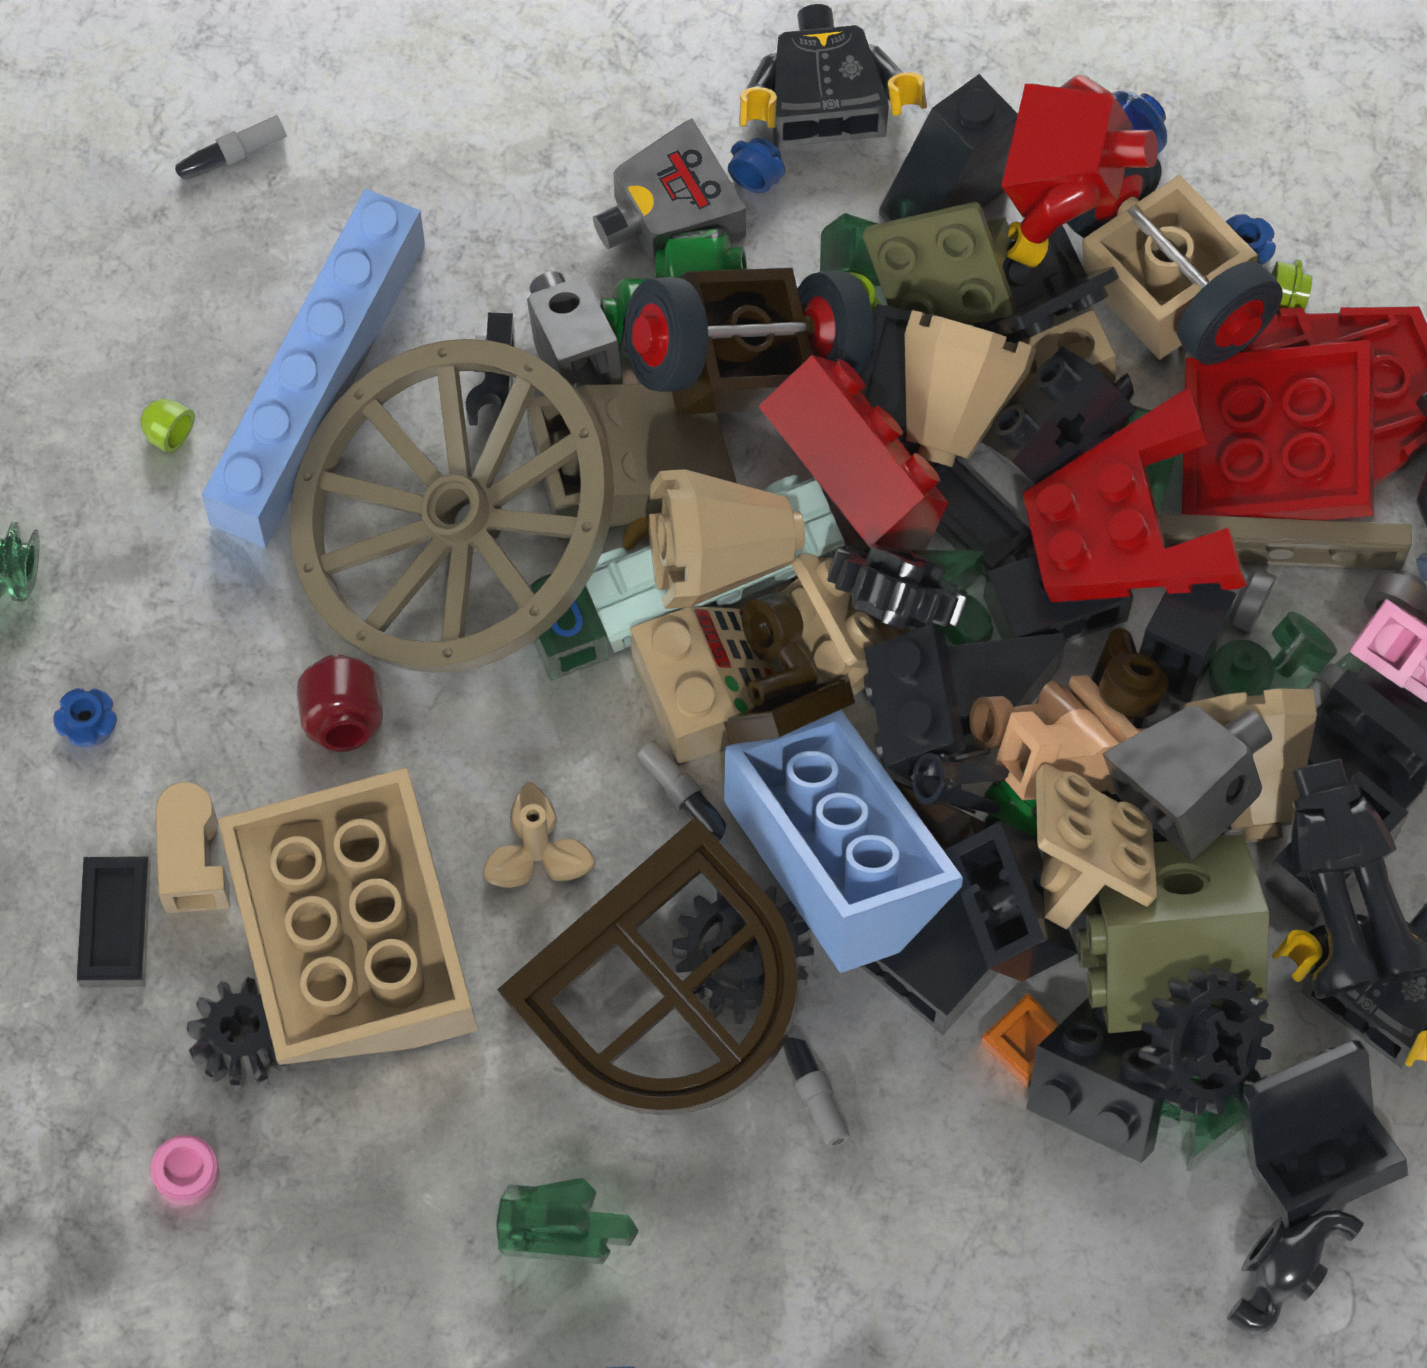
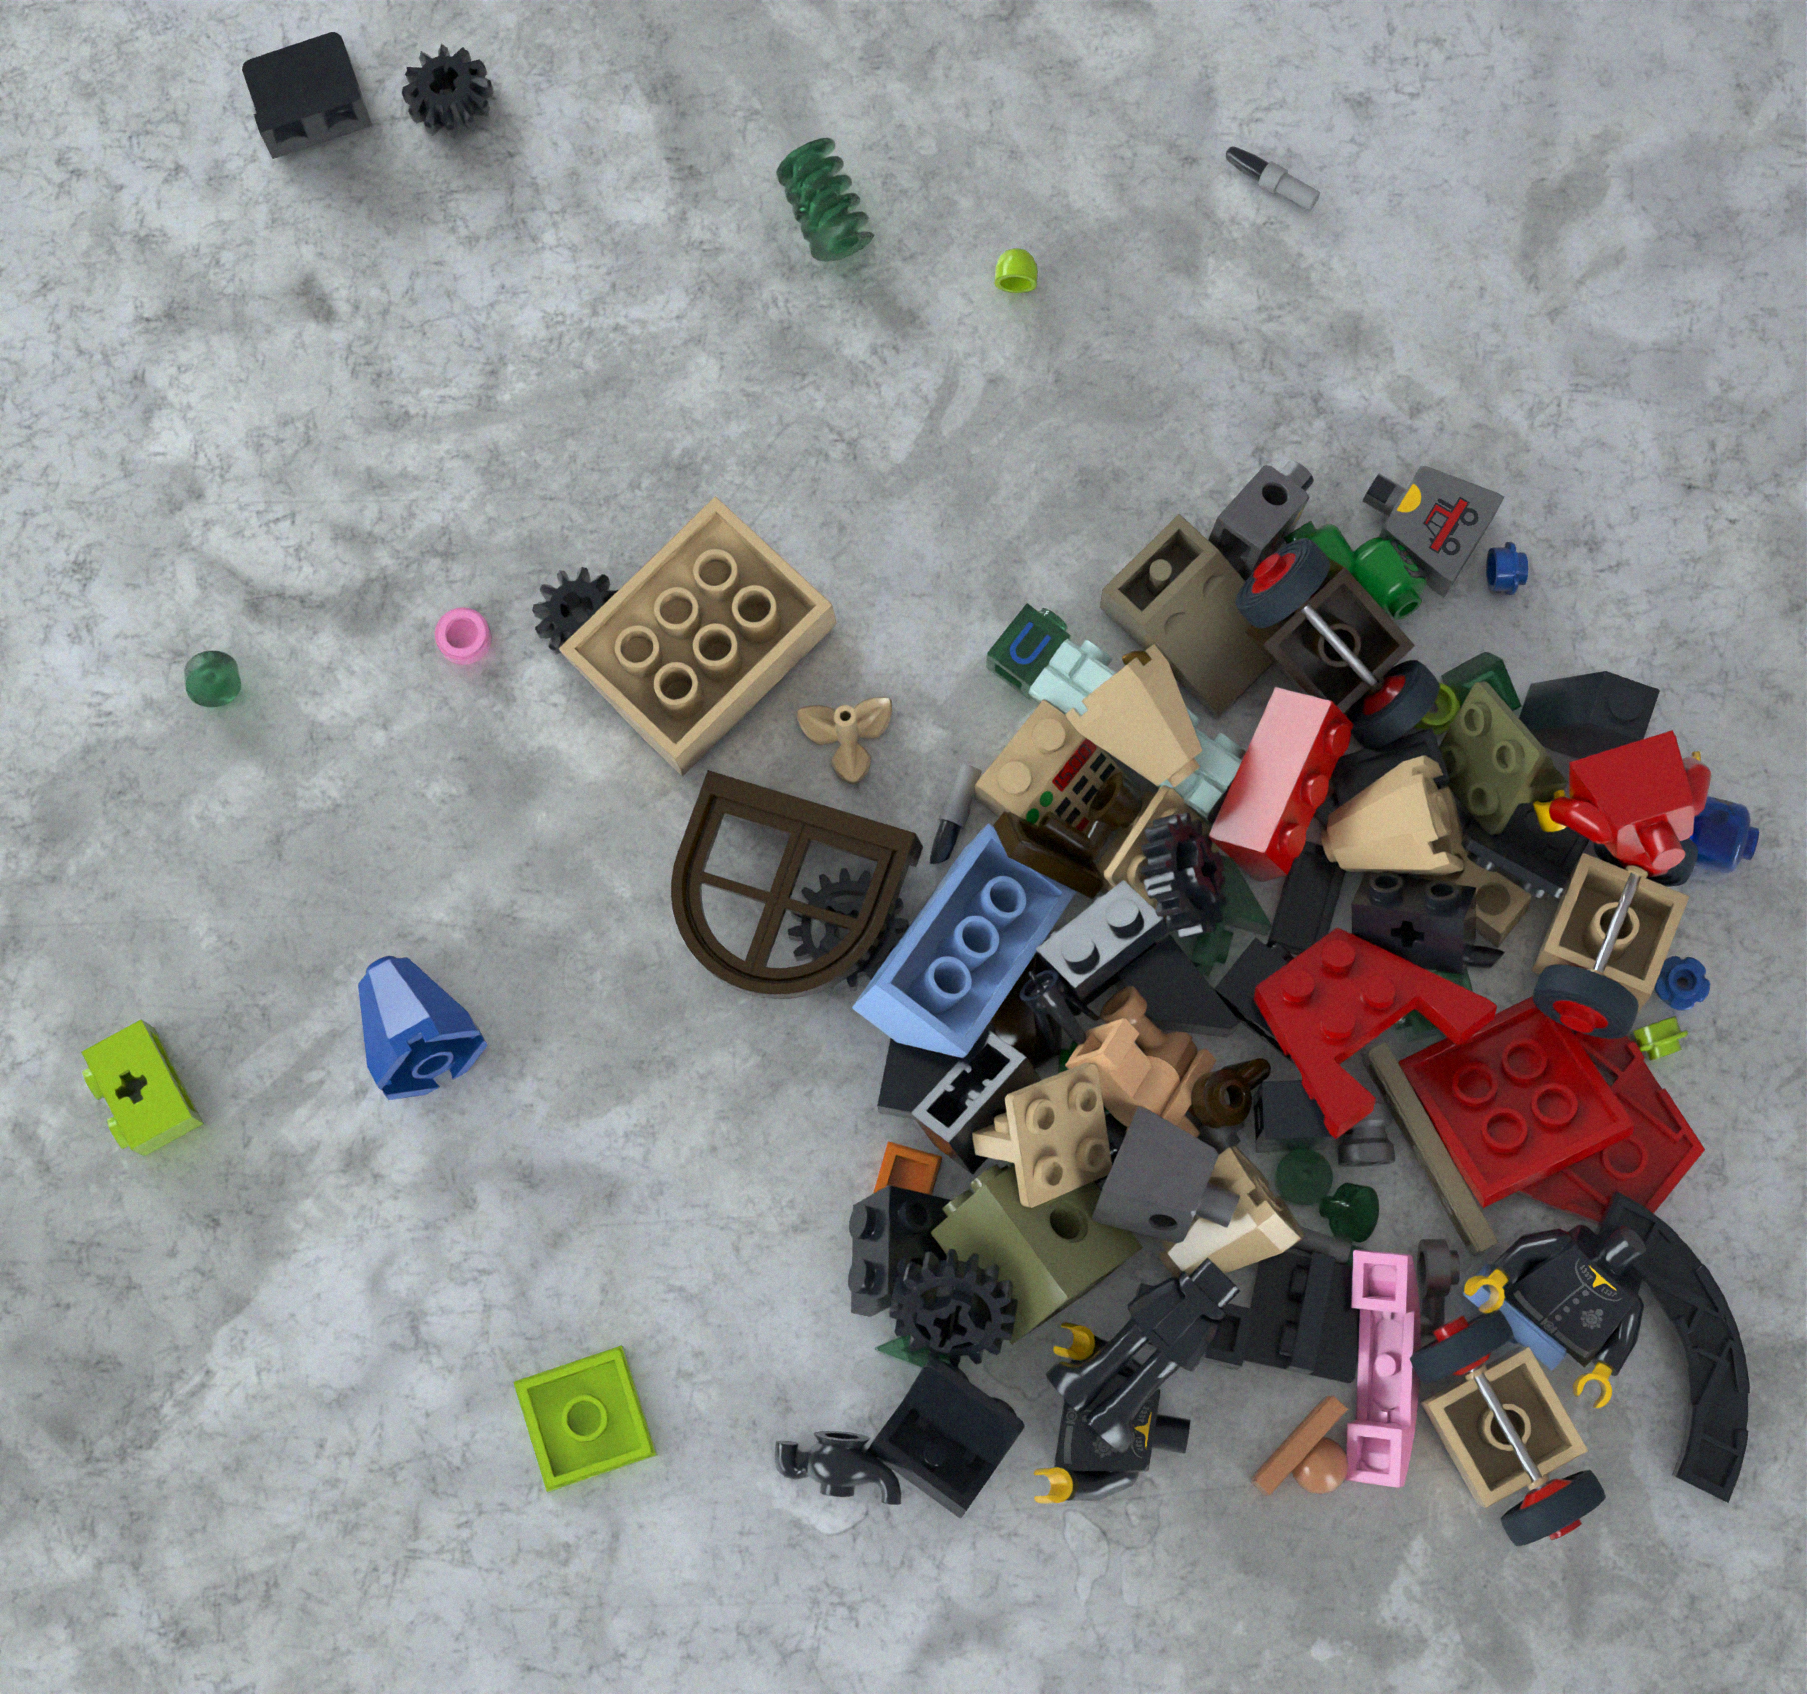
camera: 65 degrees right, 10 degrees up
blue plate [53,688,117,748] -> none
black tile [77,856,151,987] -> none
tan leg [156,782,230,914] -> none
light blue brick [201,188,425,548] -> none
dark tan wheel [290,339,614,673] -> none
dark red head [297,654,383,752] -> none
black plate [466,312,516,426] -> none
clear green rock [496,1178,638,1264] -> none
black torso [739,4,927,147] -> none
light grey piece [783,1037,850,1148] -> none

